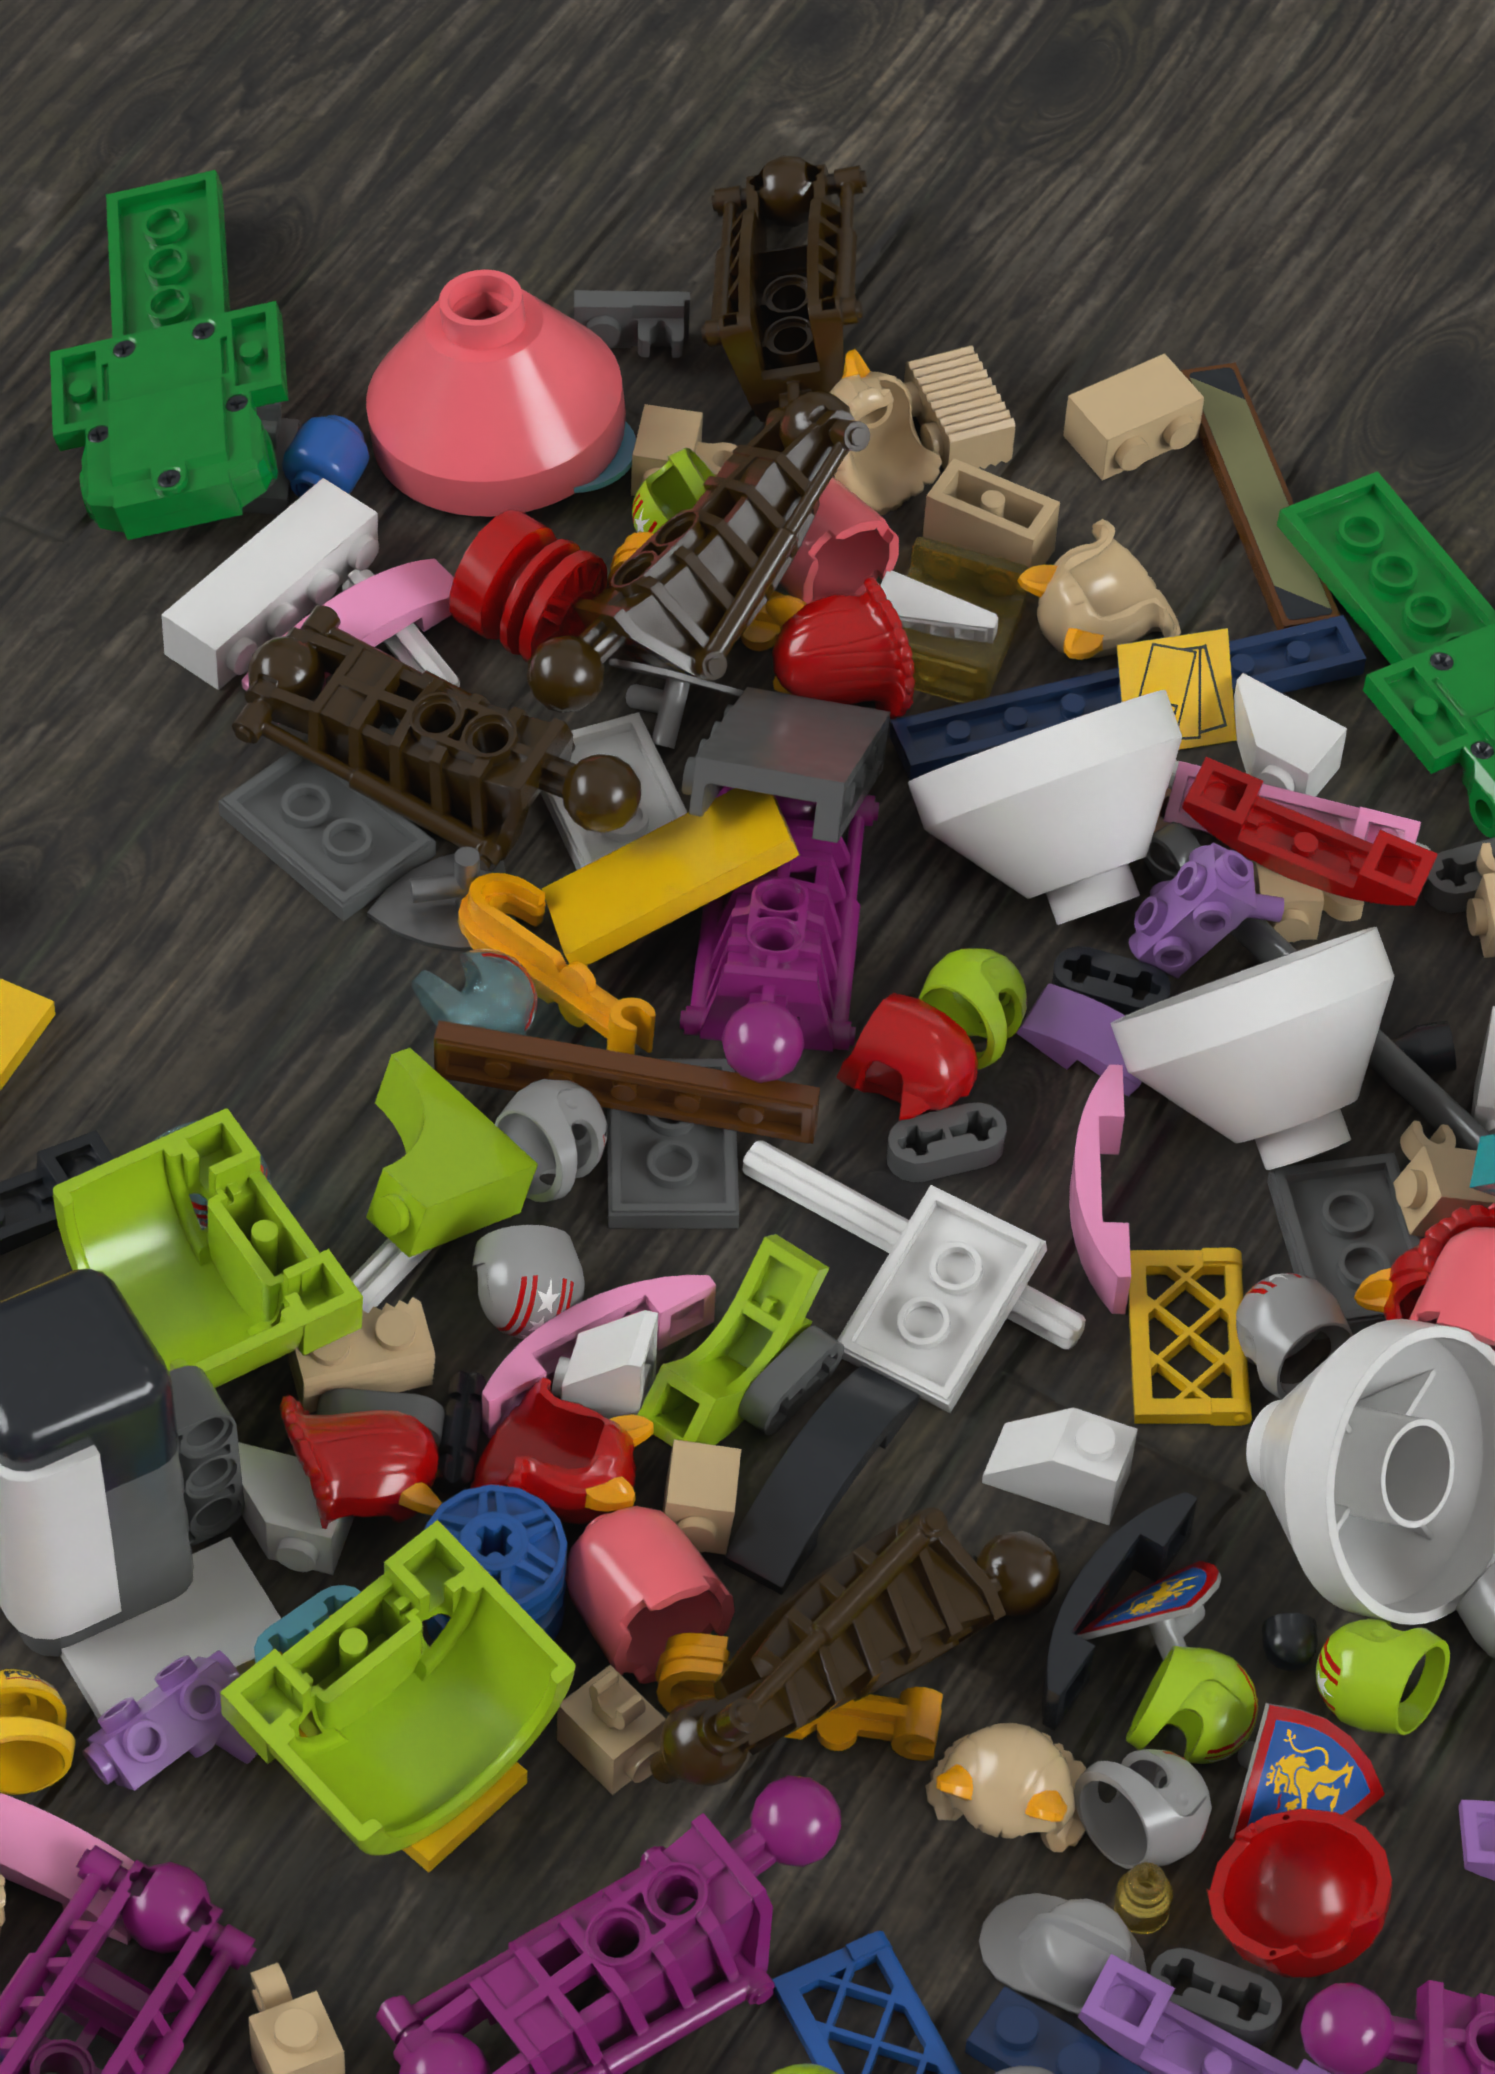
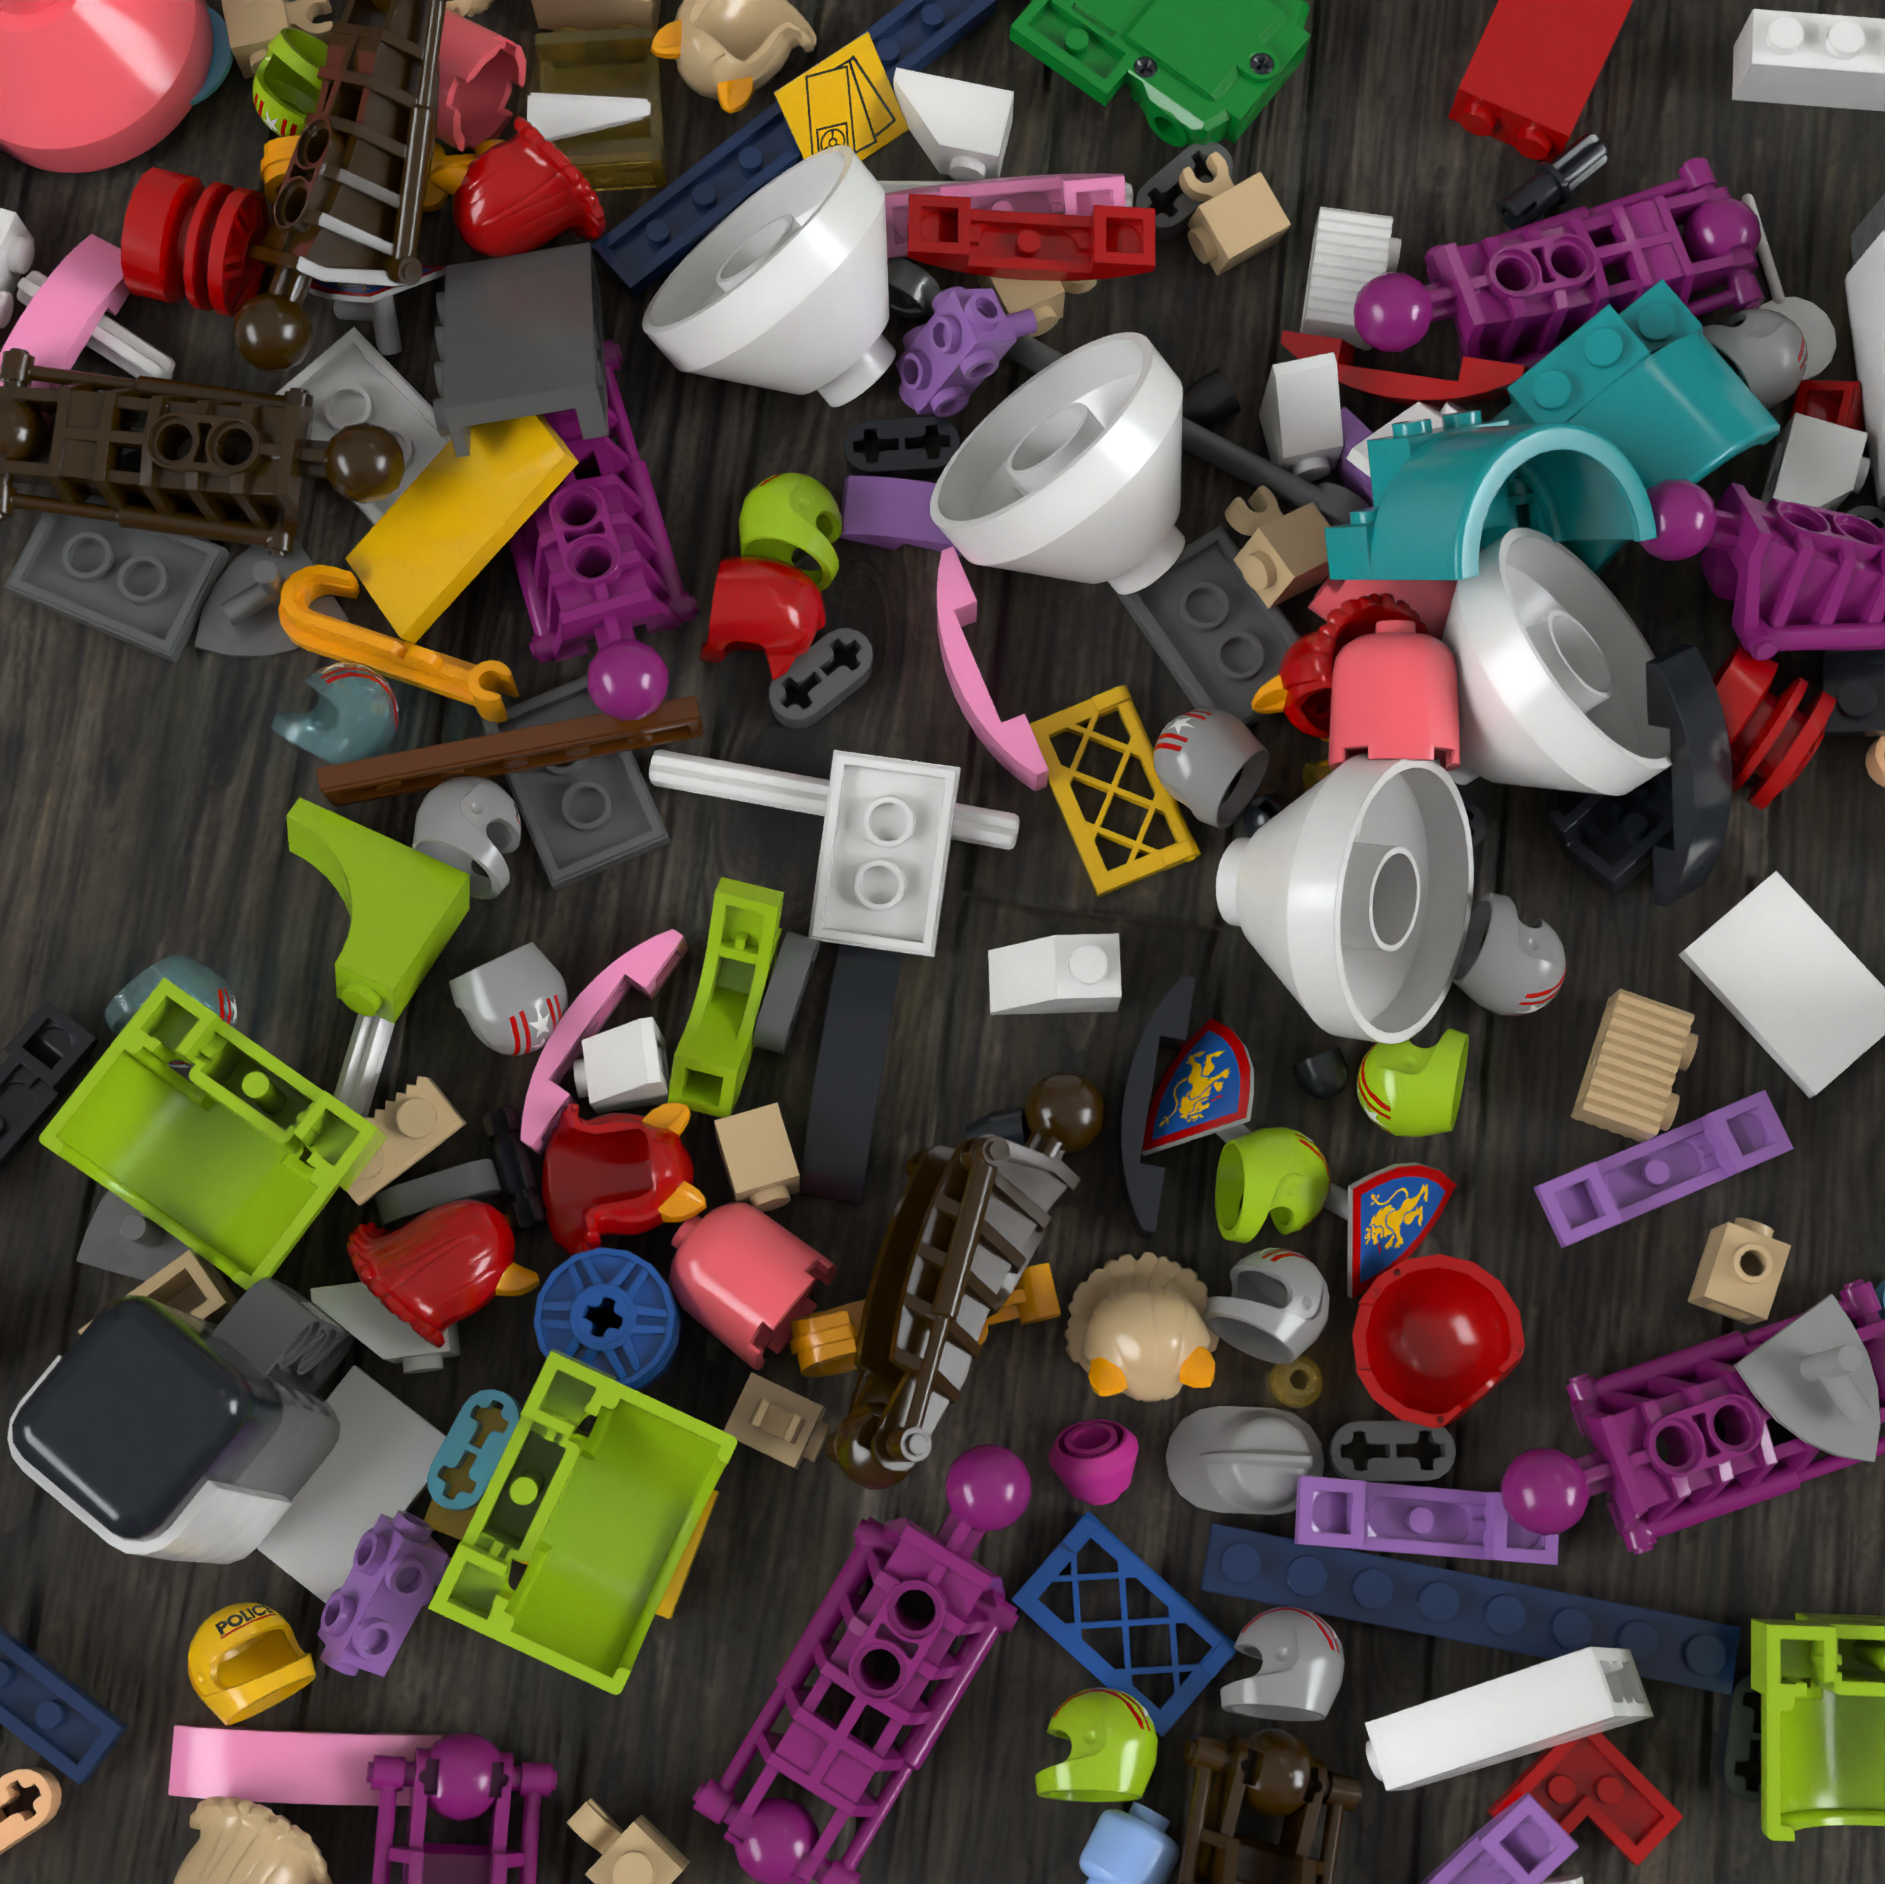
camera: 20 degrees left, 25 degrees up
none -> dark pink cone [1048,1419,1139,1505]

